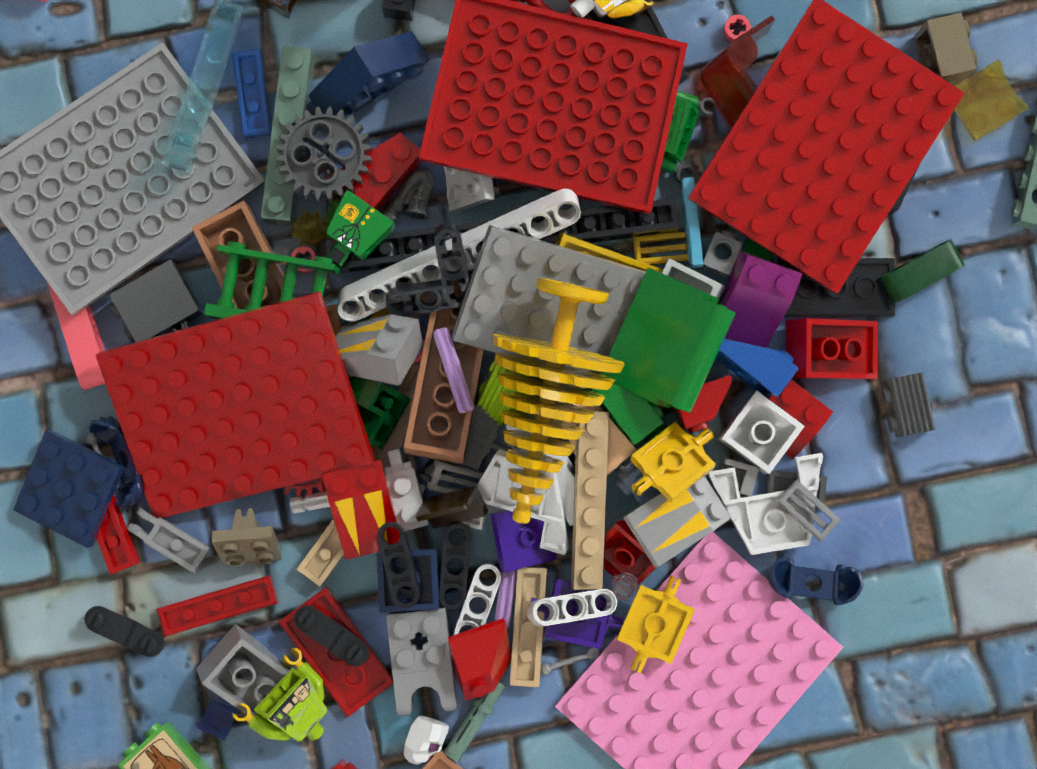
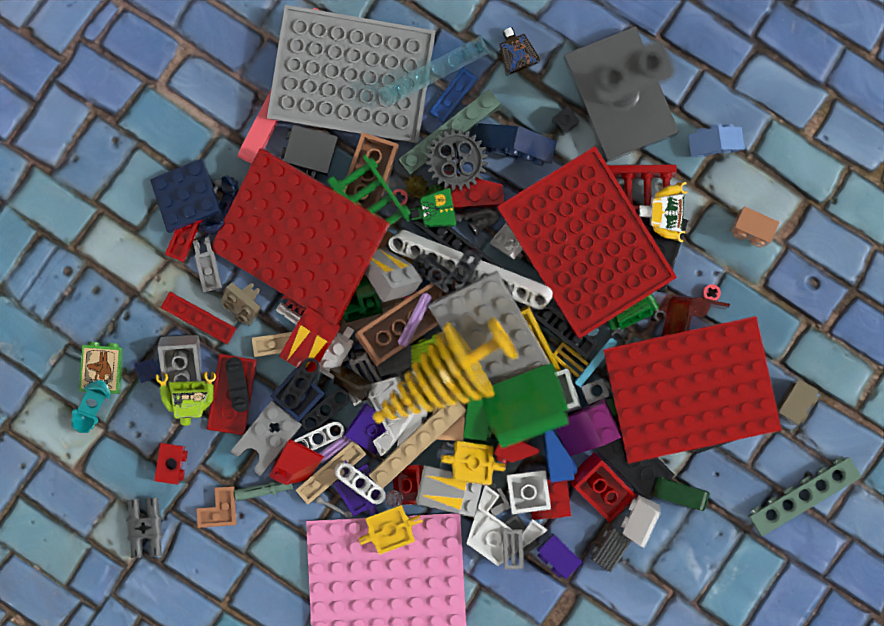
camera: 45 degrees right, 0 degrees up
black piece [84,606,164,657] -> none
white rock [404,716,449,765] -> none
dark blue piece [767,557,864,605] -> none
clear yellow piece [955,59,1029,142] -> none
none -> dark purple brick [537,533,582,579]
none -> white slope [621,495,660,547]

